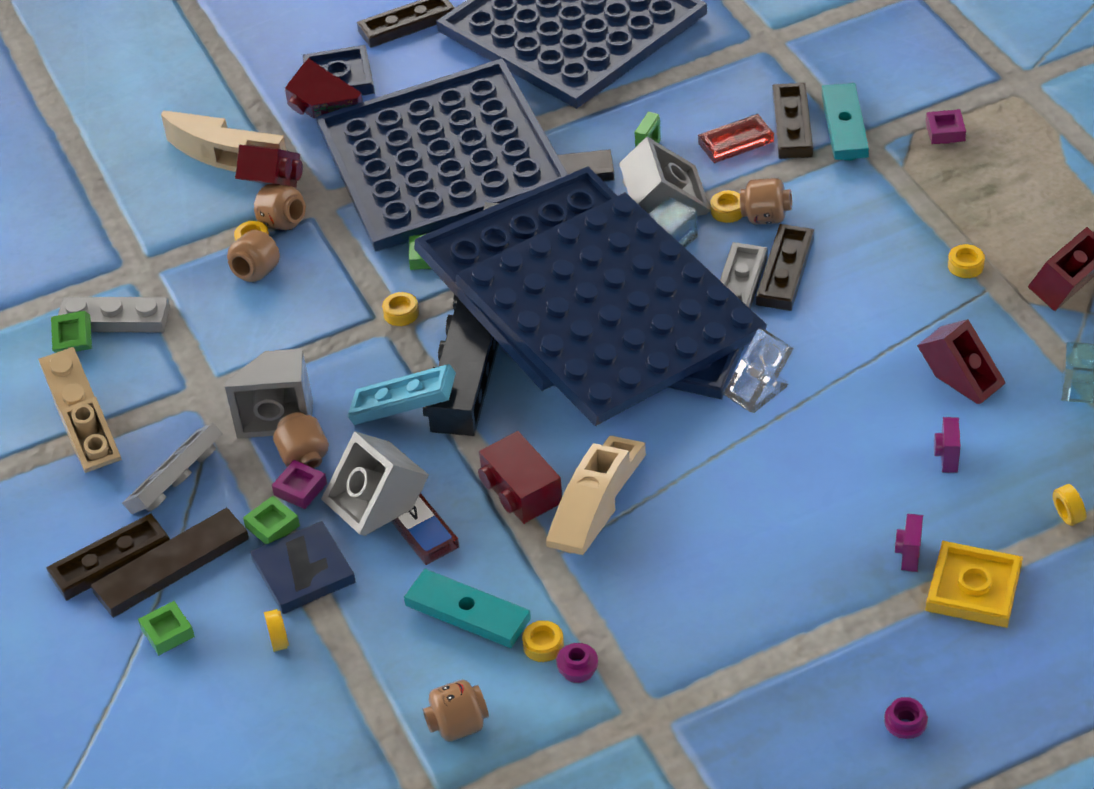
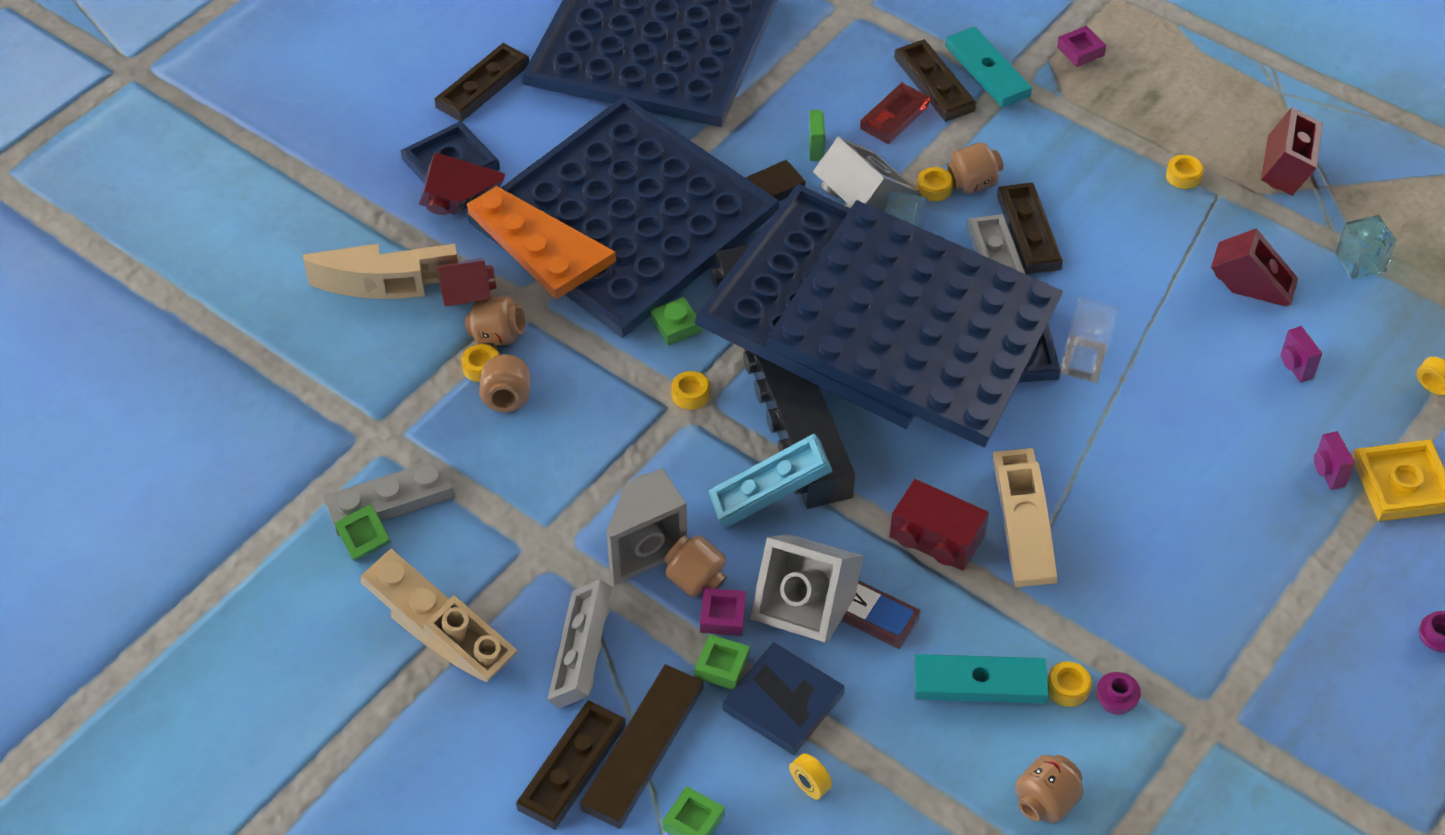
camera: 30 degrees left, 5 degrees up
none -> orange wing [467,186,617,300]

